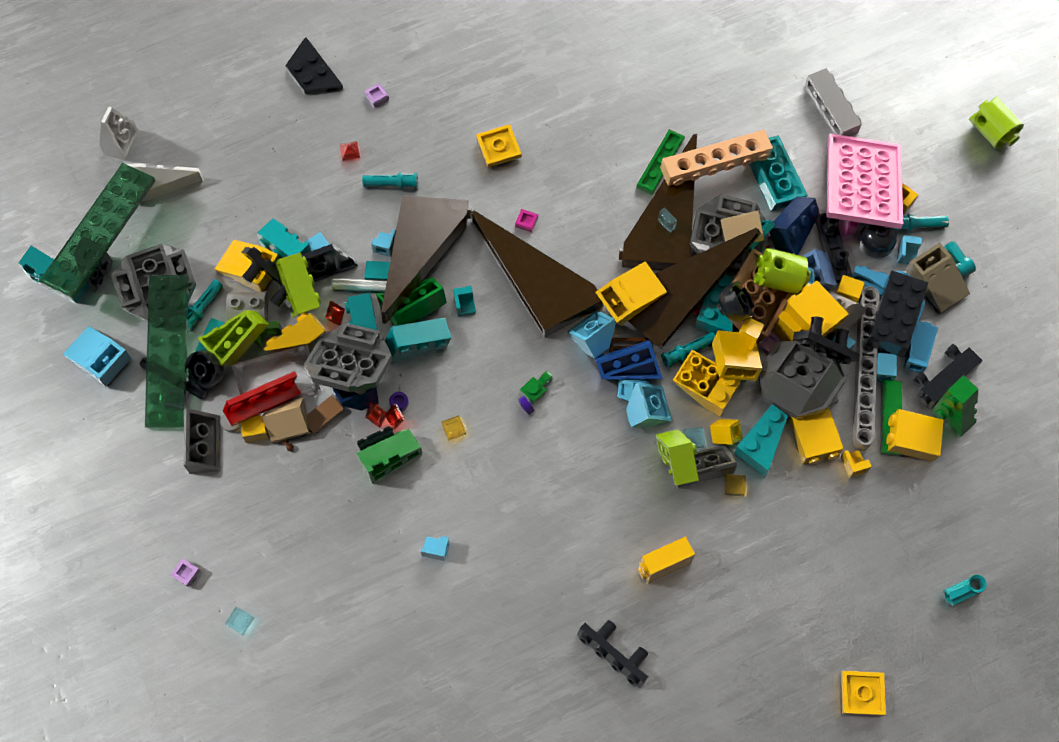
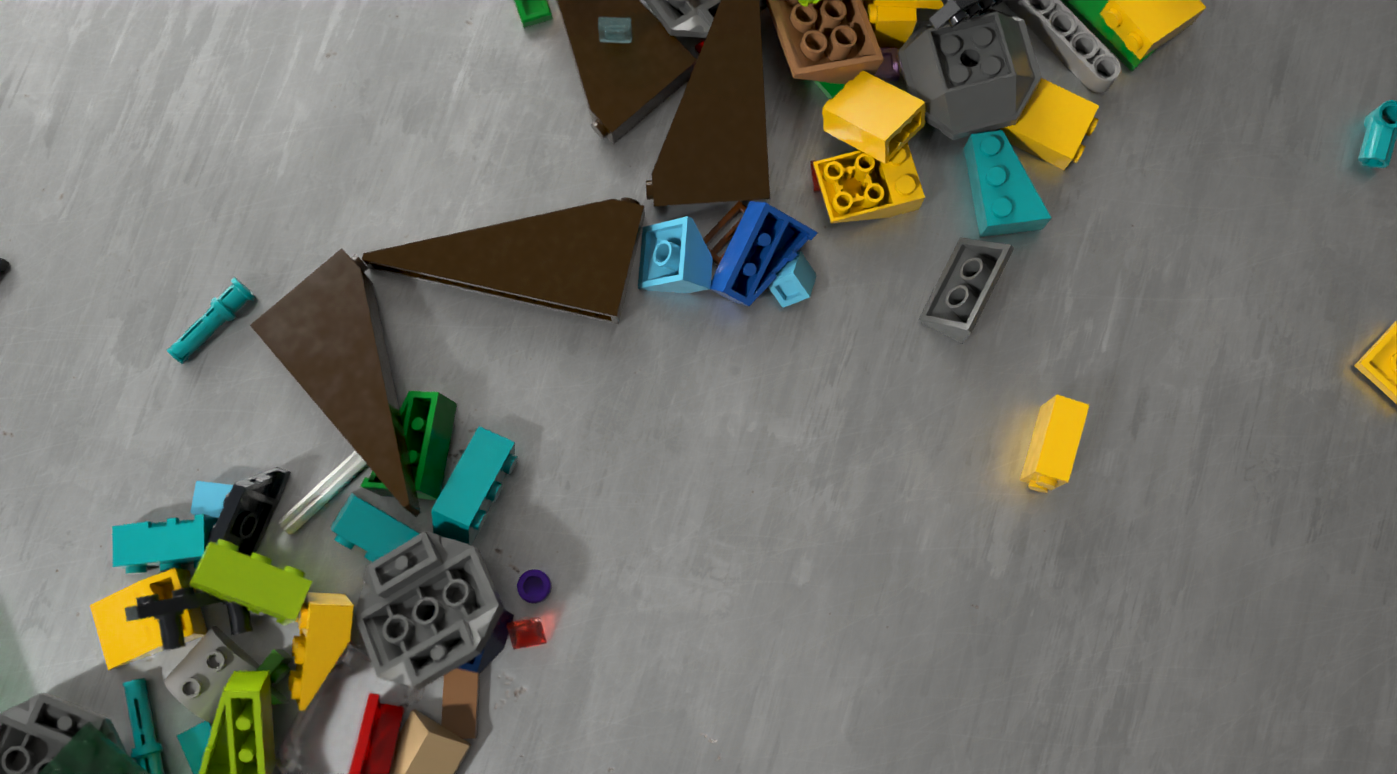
camera: 50 degrees left, 10 degrees up
clear red slope [325,301,345,326] -> none
clear red slope [340,141,360,161] -> none
green wedge [356,429,422,484] -> none
black axle [357,426,394,451] -> none
lavender tile [364,83,389,107] -> none
teal tile [364,261,390,281] -> none
medium azure panel [371,229,396,257] -> none
clear red slope [384,404,405,430] -> none
medium azure panel [421,536,450,561] -> none
clear yellow tile [441,415,466,441] -> none
teal panel [453,286,476,317] -> none
yellow plate [476,124,522,168] -> none
dark pink tile [515,209,538,233] -> none
dark purple tile [518,396,535,415] -> none
green plate [520,370,553,404] -> none
black plate [577,620,649,688] -> none
yellow slope [596,261,667,326] -> none
medium azure slope [626,382,672,429] -> none
lime wedge [656,429,699,486] -> none
teal pin [661,332,715,369] -> none
clear light blue tile [683,427,706,448] -> none
teal wedge [694,275,734,335] -> none
yellow panel [710,419,743,445] -> none
black cylinder [718,281,755,321] -> none
clear yellow tile [725,474,746,496] -> none
yellow panel [739,318,764,351] -> none
yellow panel [841,450,872,478] -> none

